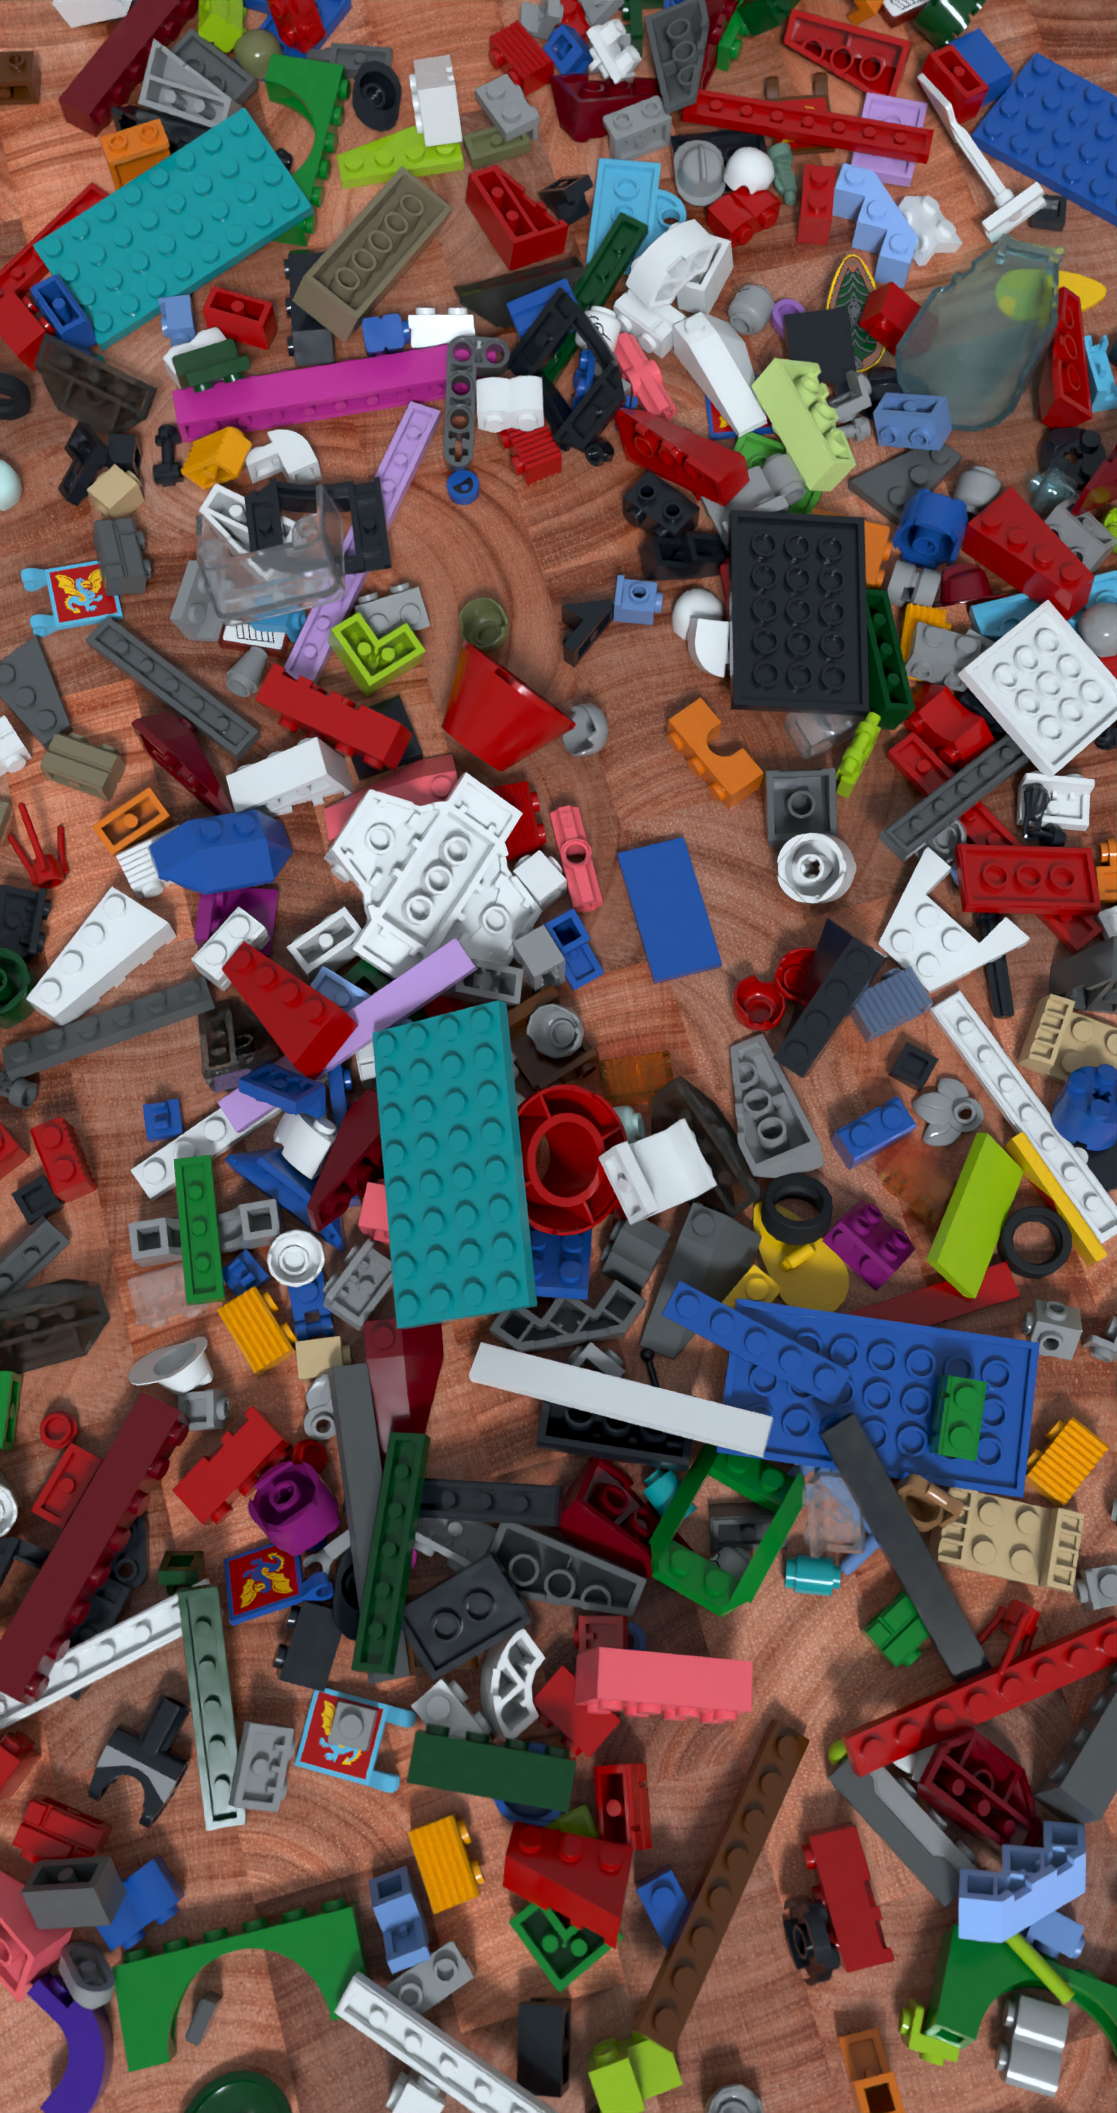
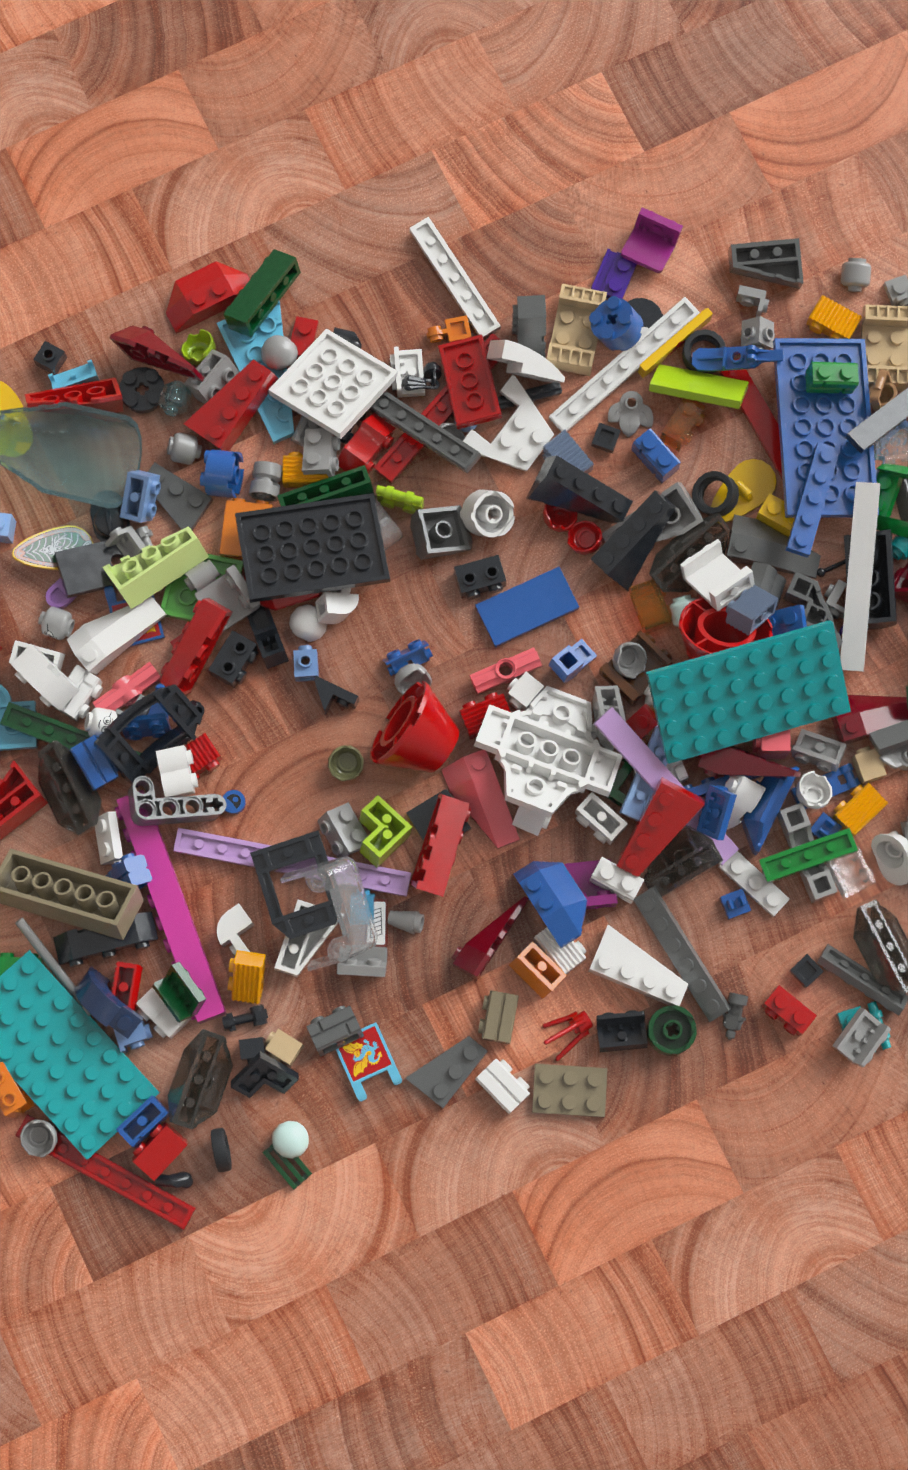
camera: 100 degrees left, 5 degrees up
red brick [30,1117,97,1203] -> none
dark grey plate [86,616,261,761] -> none
white wedge [226,737,355,818] -> none
light grey brick [512,924,566,995] -> none
orange arch [666,697,764,810] -> none
magenta bracket [822,1199,916,1291] -> none
red brick [859,281,936,362] -> none
dark red piece [932,563,1012,607] -> none
none -> light grey piece [15,918,91,1016]
none -> light grey hair [20,1119,57,1158]
none -> dark blue arch [75,967,143,1039]
none -> blue hinge [383,639,433,676]
none -> black brick [454,554,506,600]
none -> white slope [487,340,565,382]
none -> black wedge [591,490,676,591]
none -> blue piece [692,345,784,371]
none -> sand blue brick [726,585,779,635]

